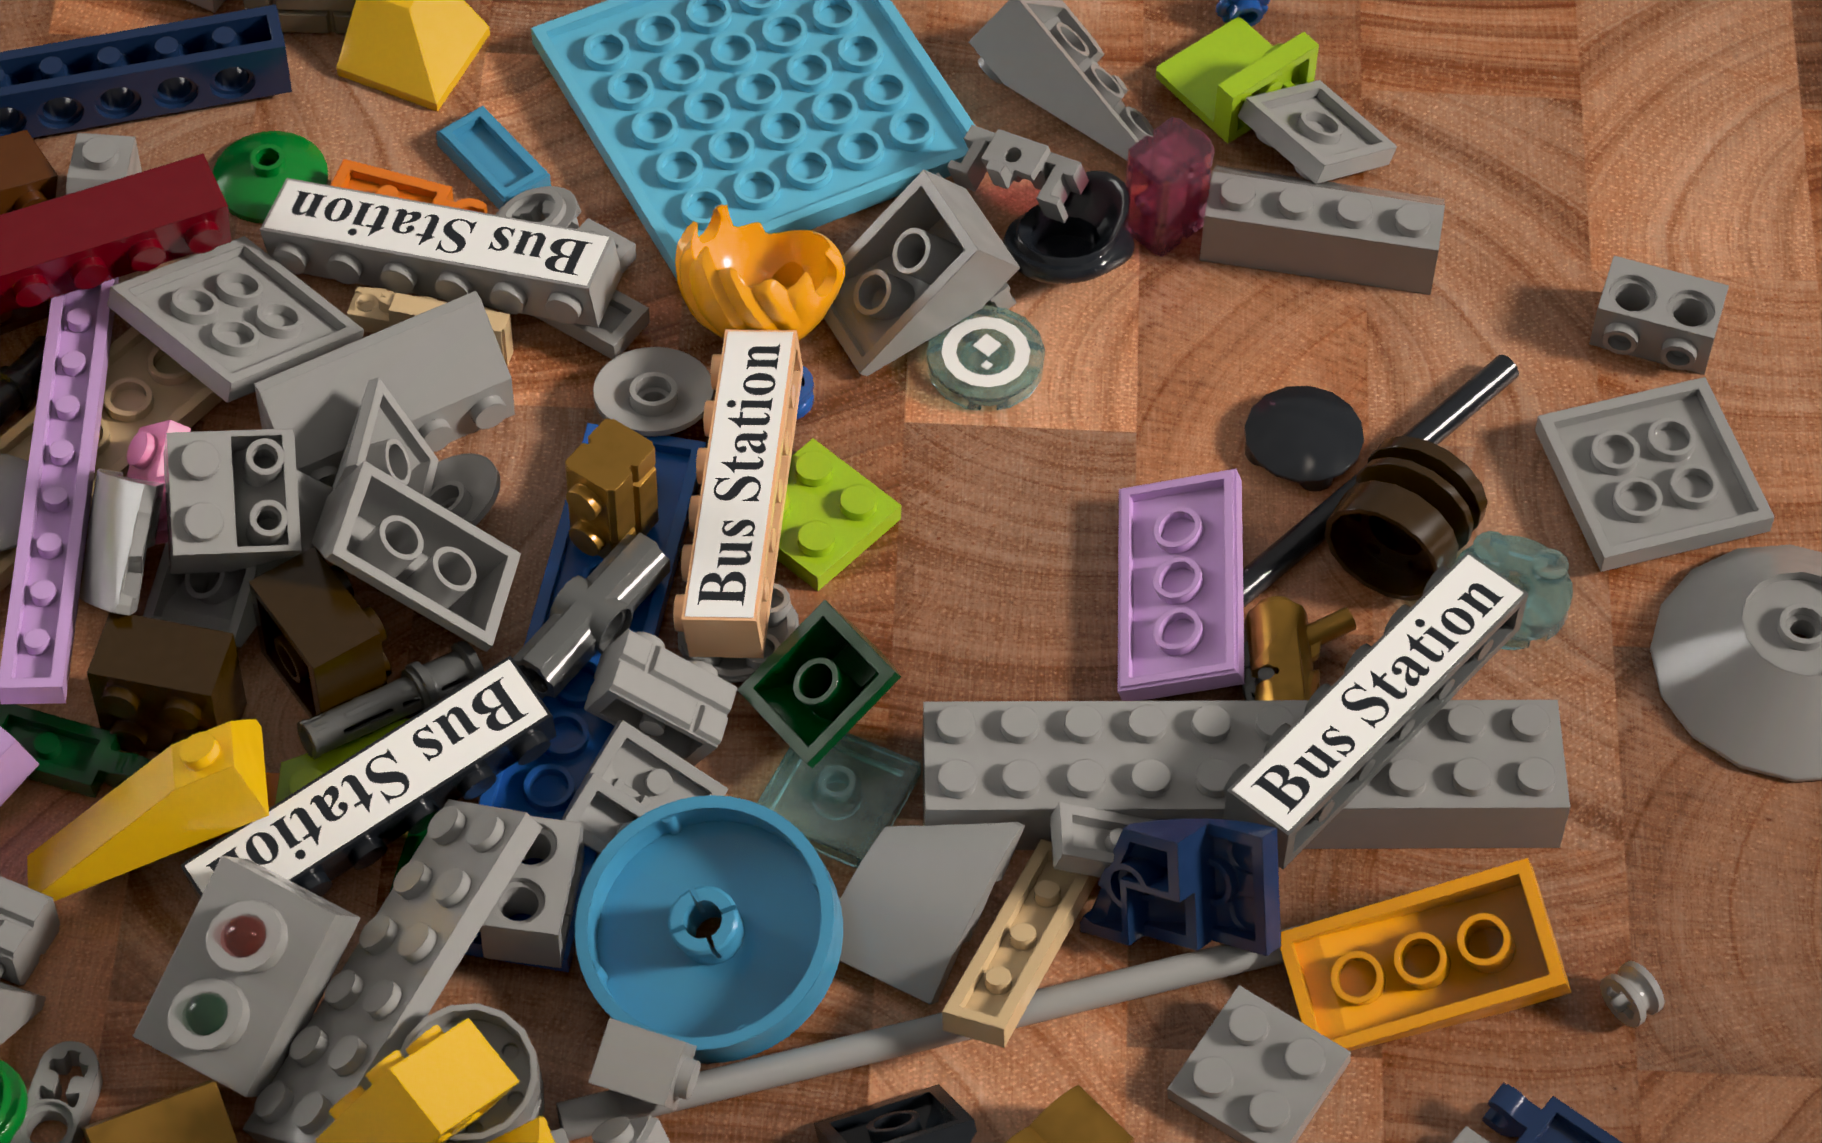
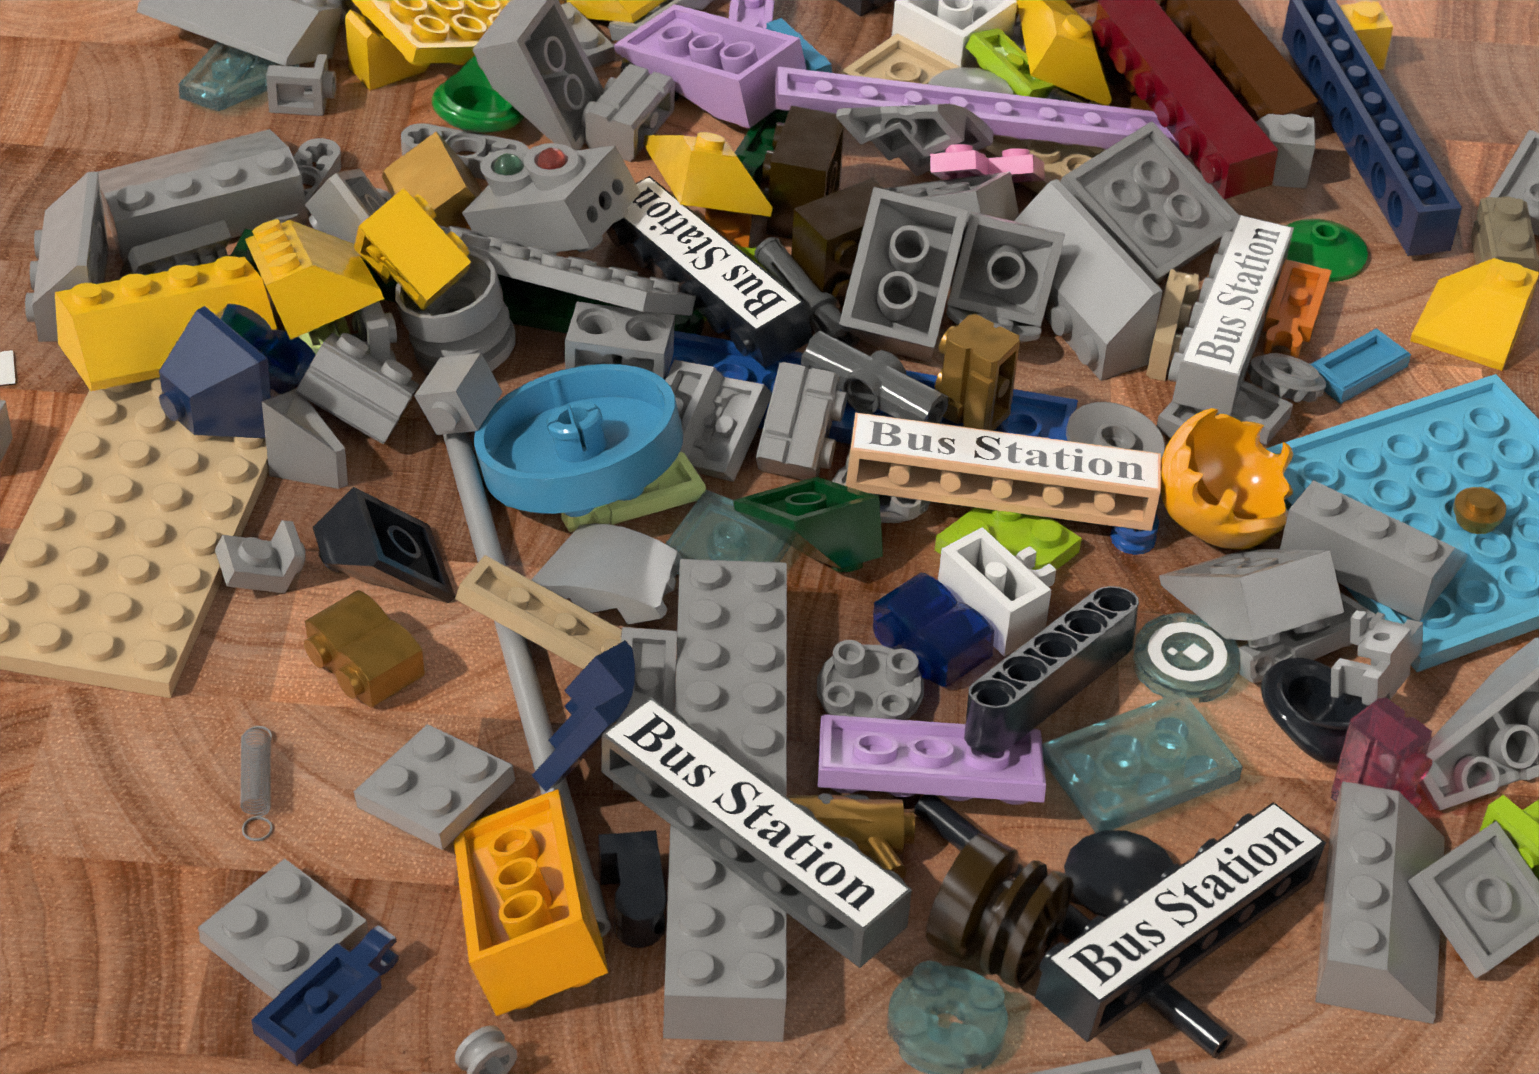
camera: 90 degrees right, 10 degrees down
light grey slope [163,428,302,574] -> none
none -> black leg [598,830,666,948]
none -> light grey dish [817,640,924,720]
none -> clear blue brick [873,572,995,687]
none -> white brick [936,527,1056,656]
none -> black beam [964,586,1139,753]
none -> brick [1035,802,1326,1043]
none -> clear light blue plate [1042,691,1243,833]
none -> light grey slope [1280,480,1467,622]
none -> pearl gold plate [1453,487,1506,534]

